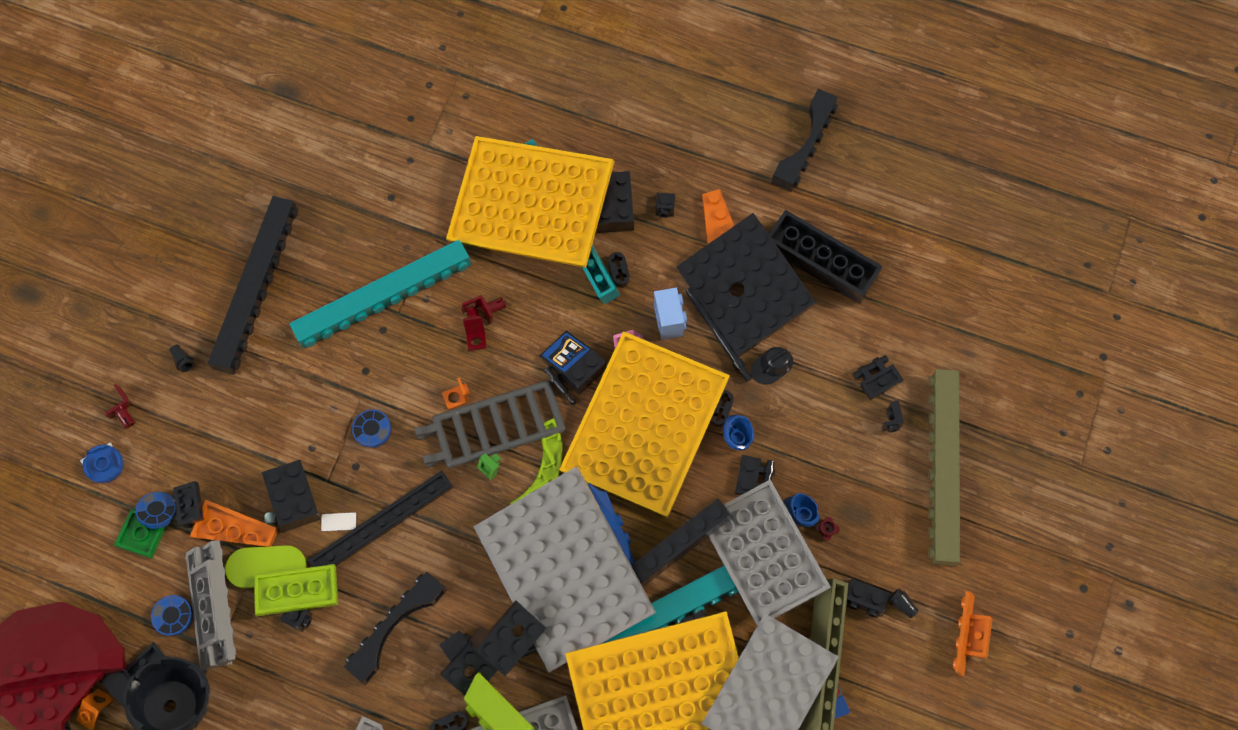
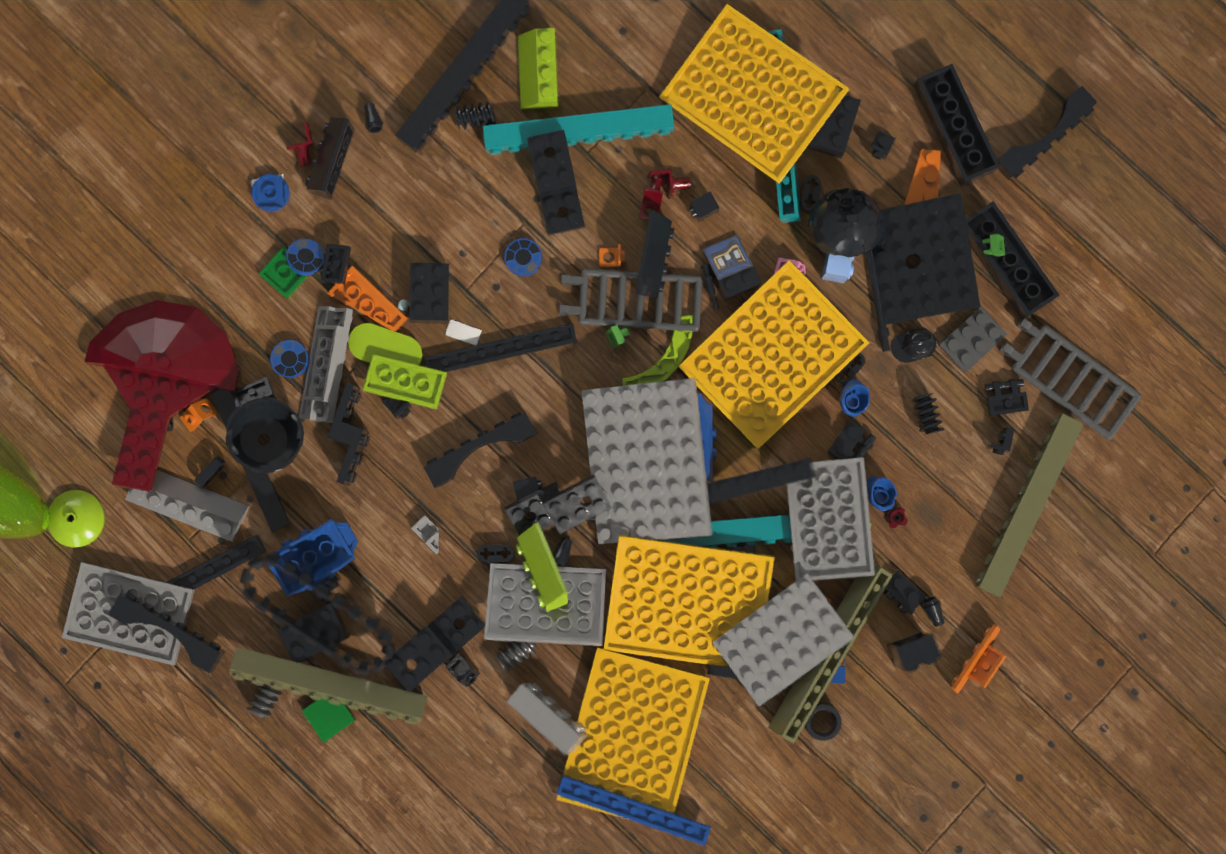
camera: 25 degrees right, 15 degrees up
none -> black slope [305,118,355,200]
none -> black bracket [327,383,370,486]
none -> black piece [456,101,496,130]
none -> lime slope [518,28,558,110]
none -> black bracket [527,130,585,236]
none -> black cone [552,537,573,567]
none -> black slope [636,210,675,298]
none -> black brick [689,191,720,222]
none -> black piece [808,188,885,257]
none -> black brick [887,632,942,672]
none -> black piece [912,393,944,435]
none -> black brick [914,64,1000,187]
none -> dark grey plate [938,307,1007,374]
none -> bright green tile [983,234,1005,257]
none -> dark grey bar [999,318,1142,440]

